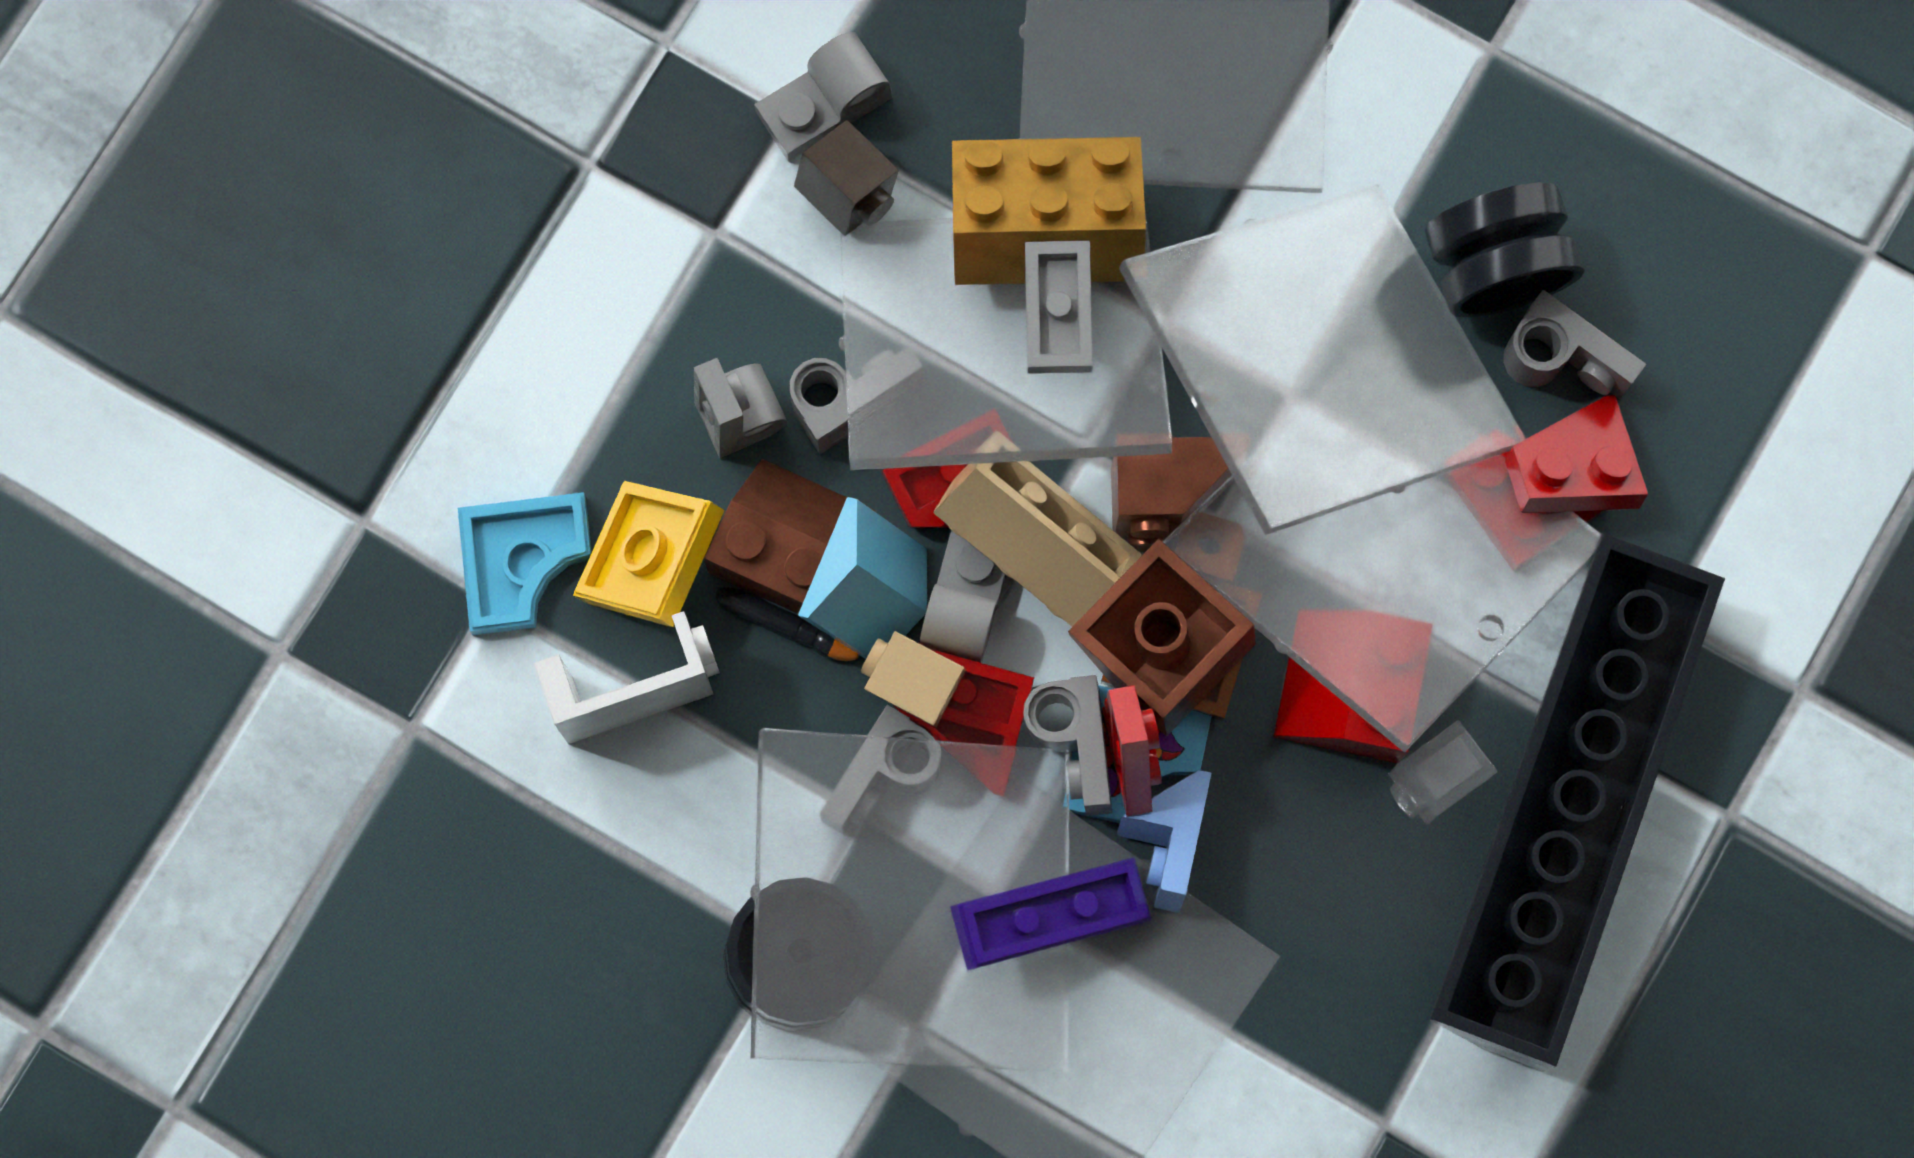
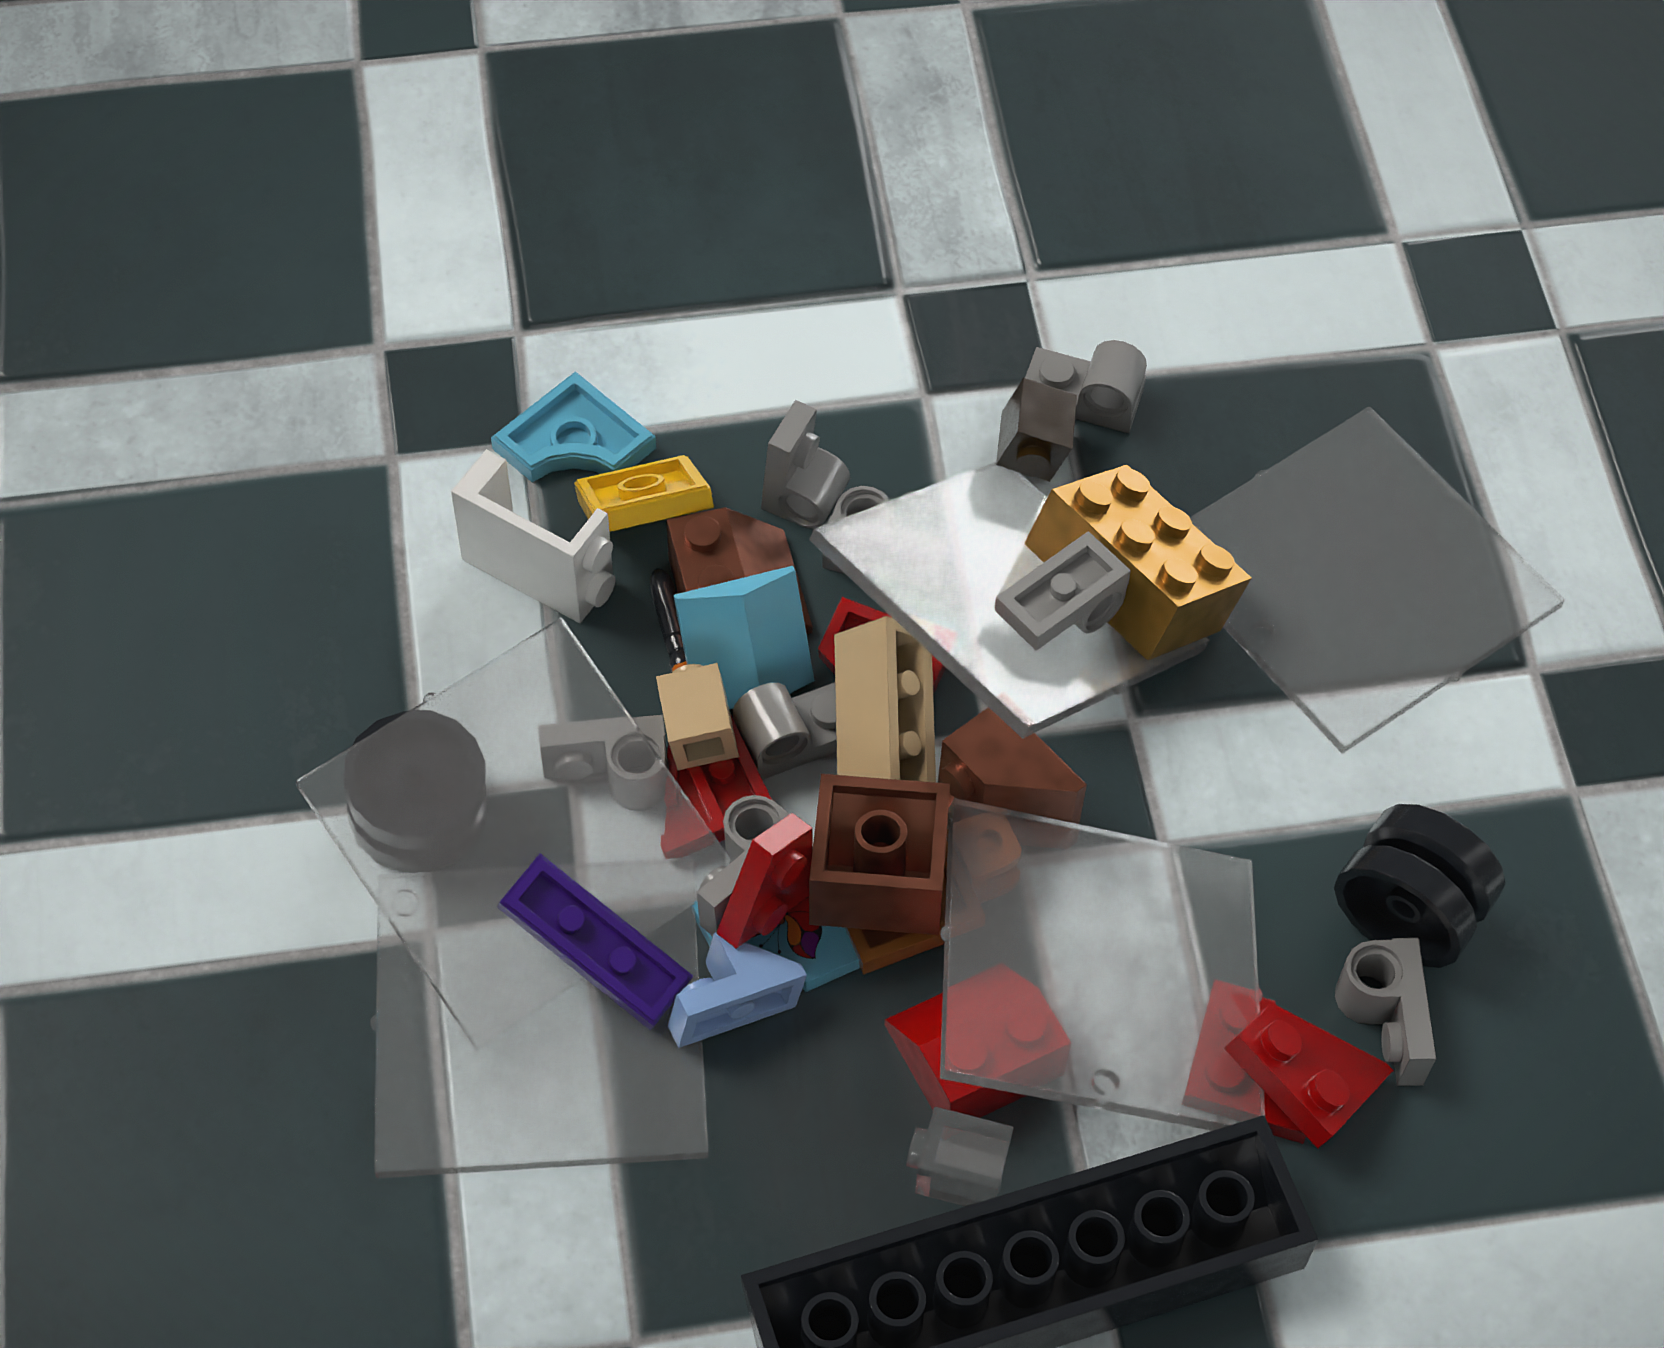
camera: 50 degrees right, 20 degrees down
clear piece [1119,184,1526,536] -> none

